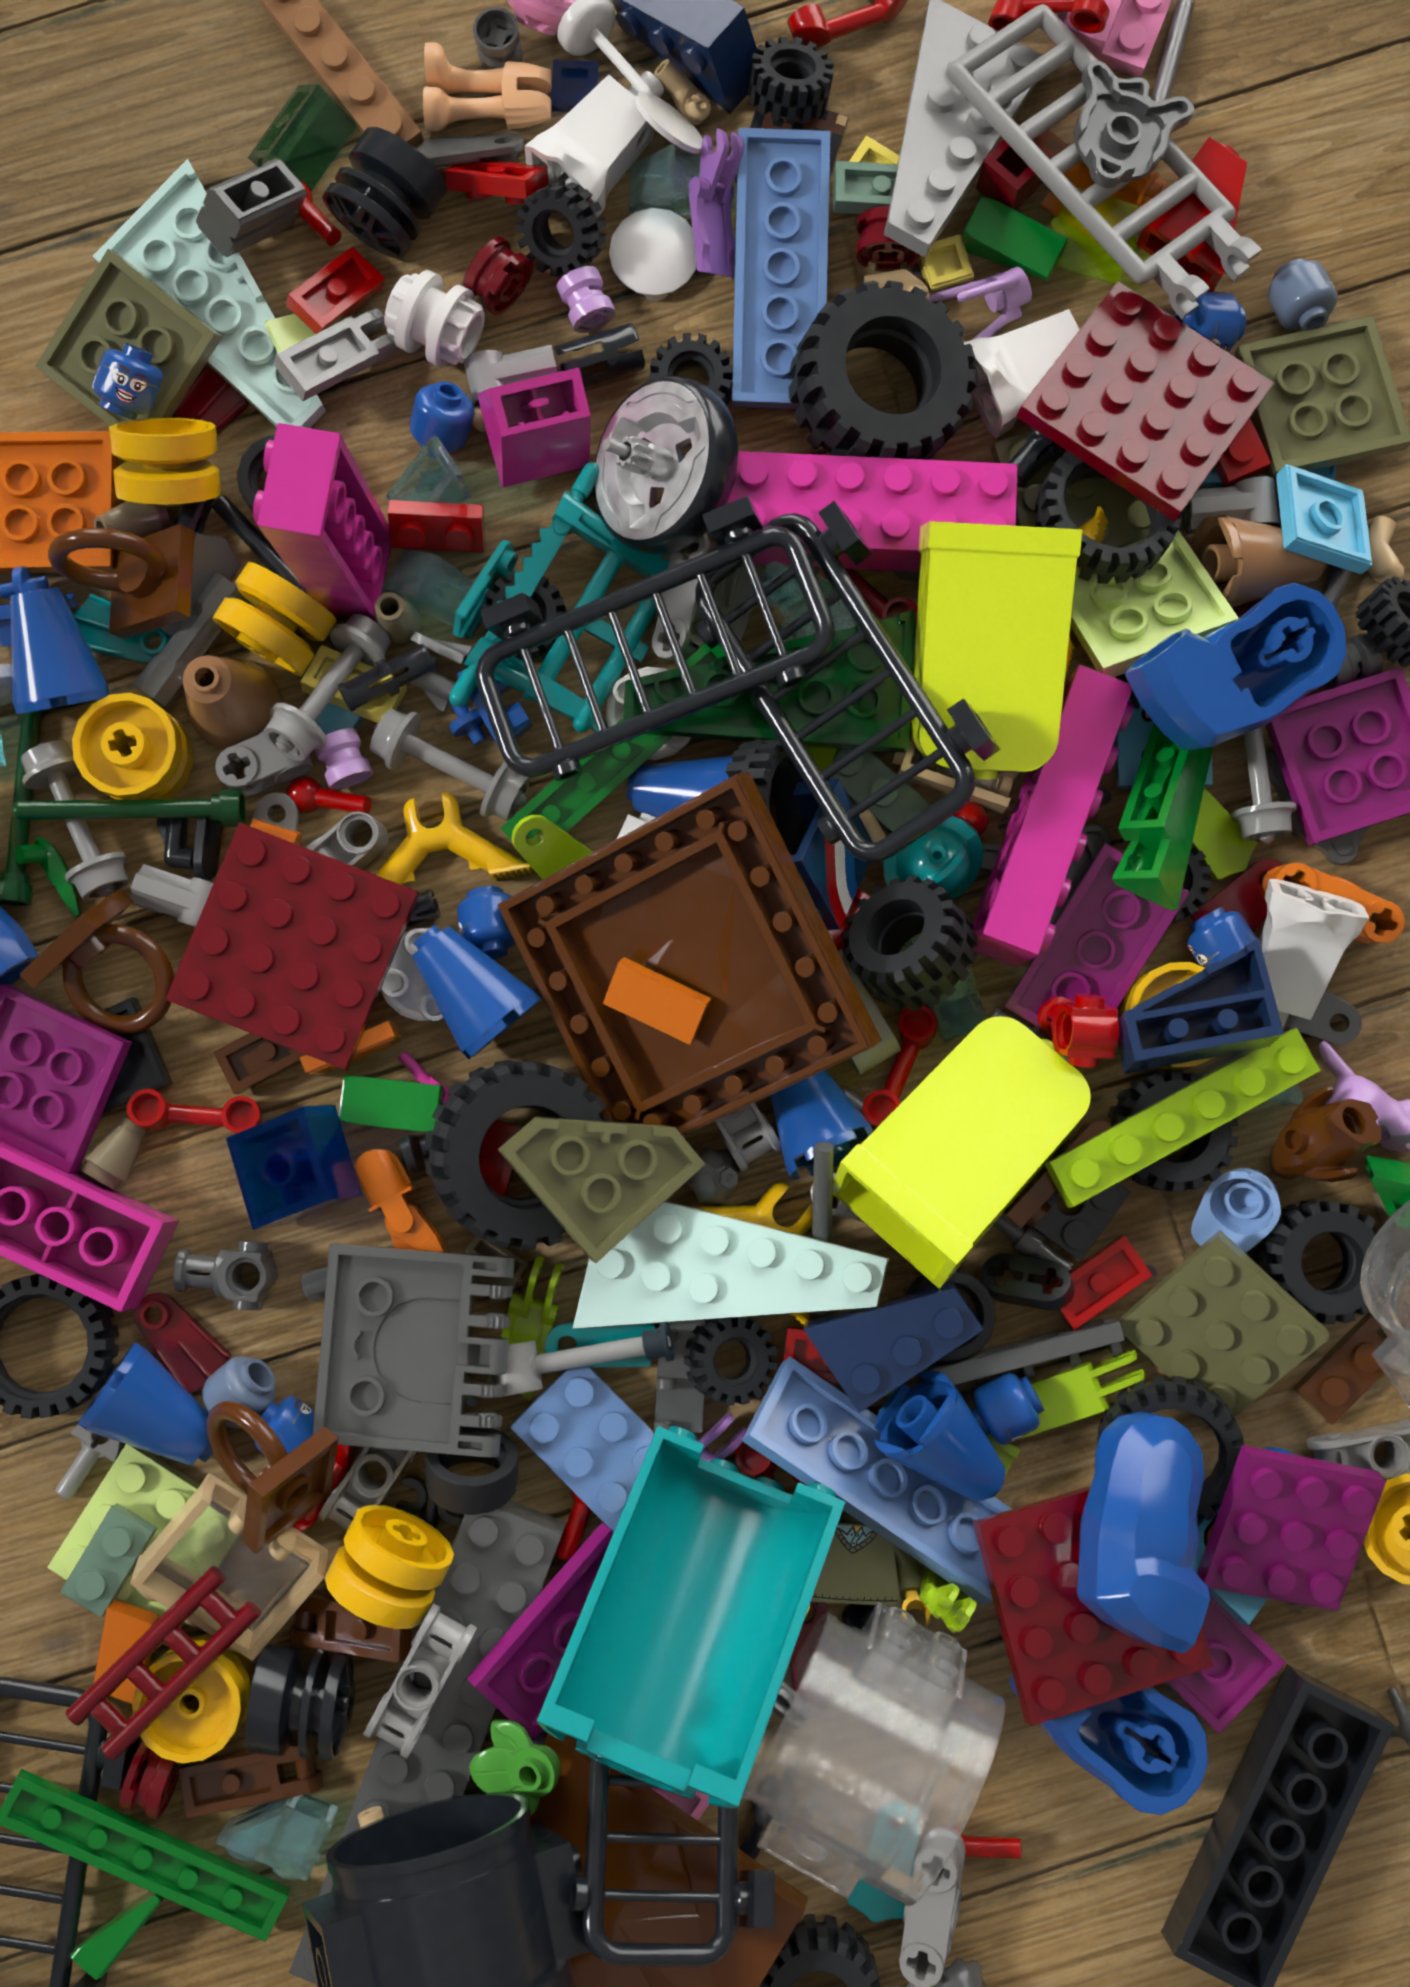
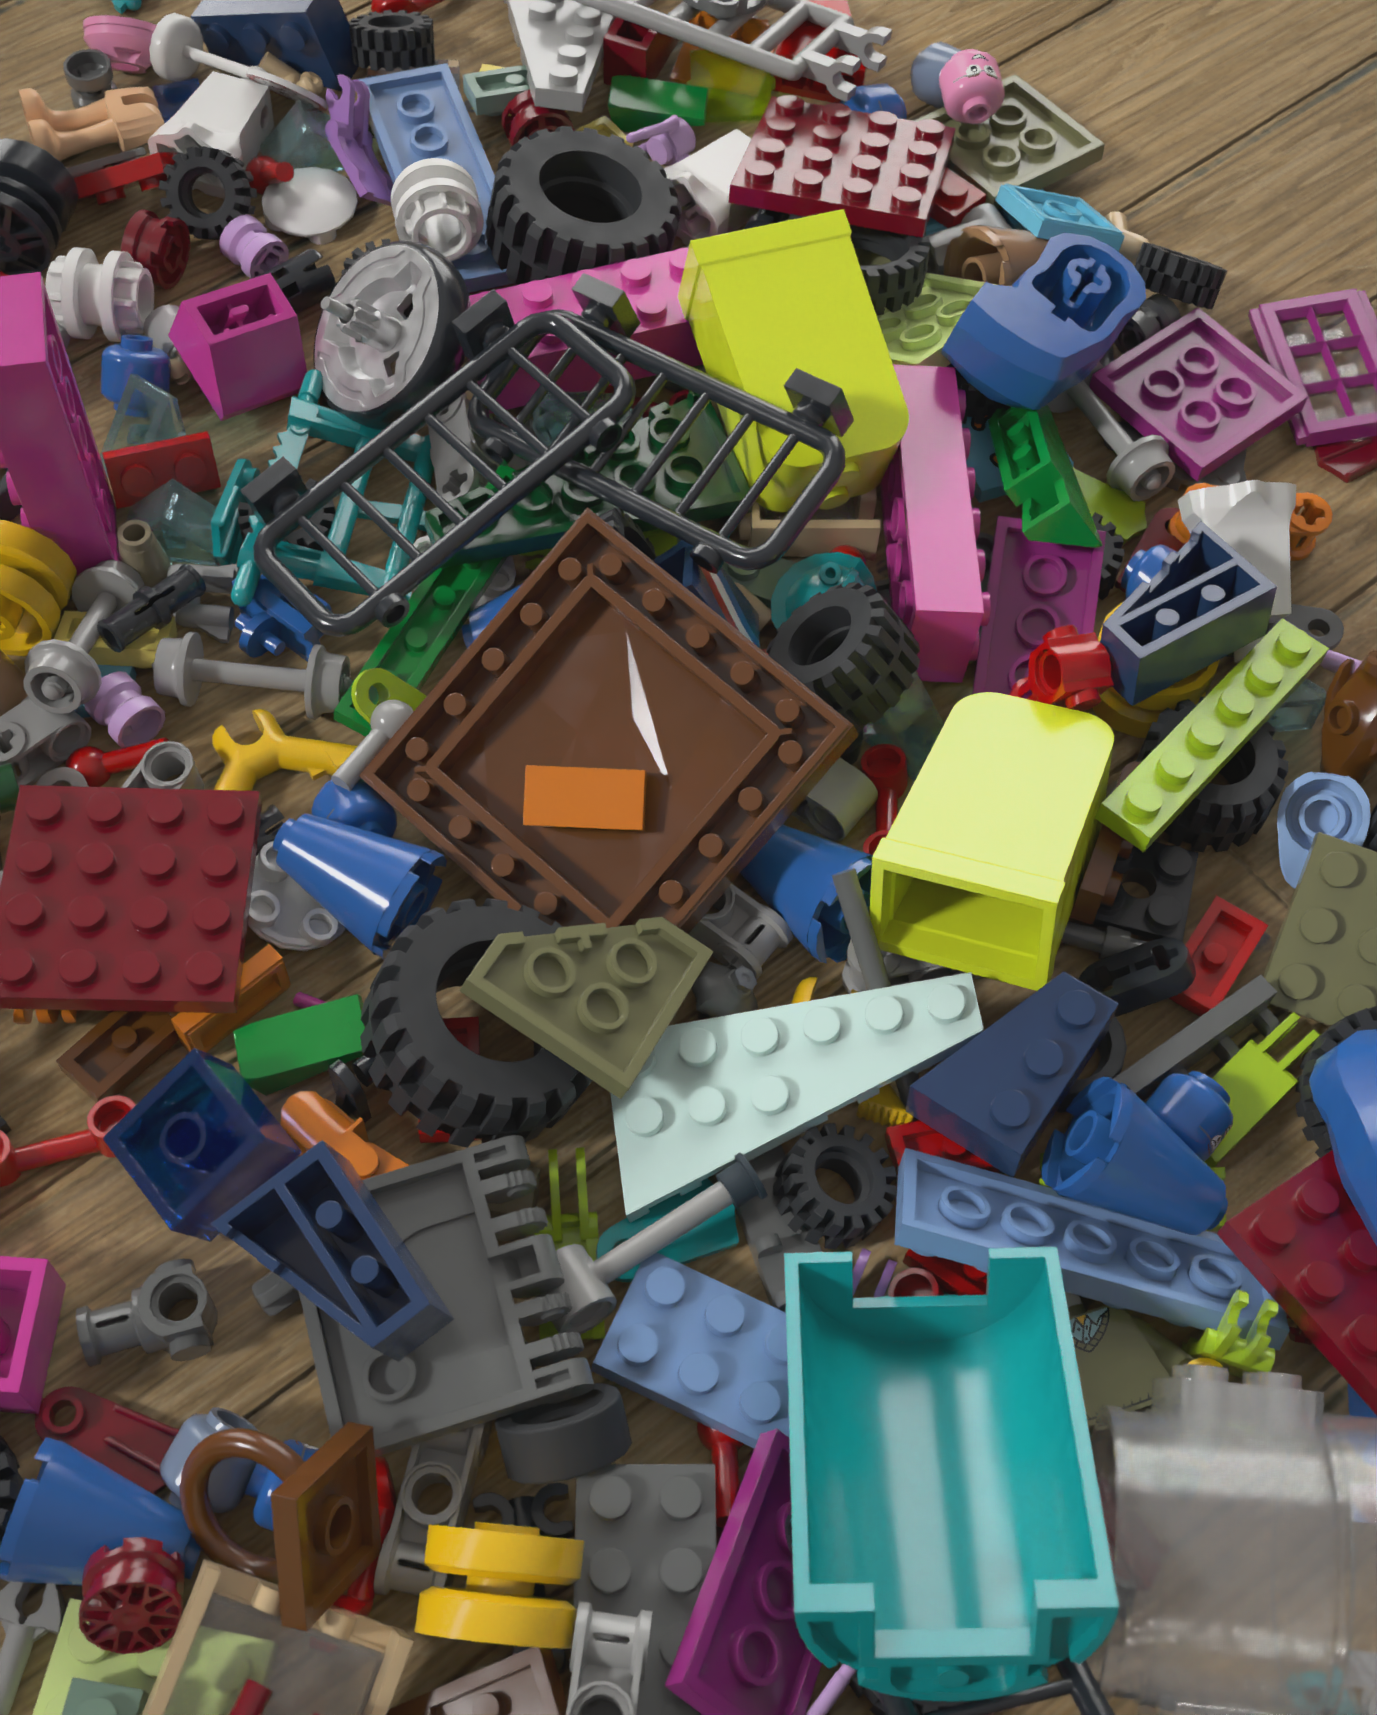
camera: 30 degrees left, 25 degrees down
none -> dark red wheel [79,1537,185,1654]
none -> dark blue wedge [210,1140,454,1362]
none -> red bar [245,155,294,195]
none -> light grey bar [331,700,414,791]
none -> white piece [391,158,484,261]
none -> bright pink head [939,49,1005,124]

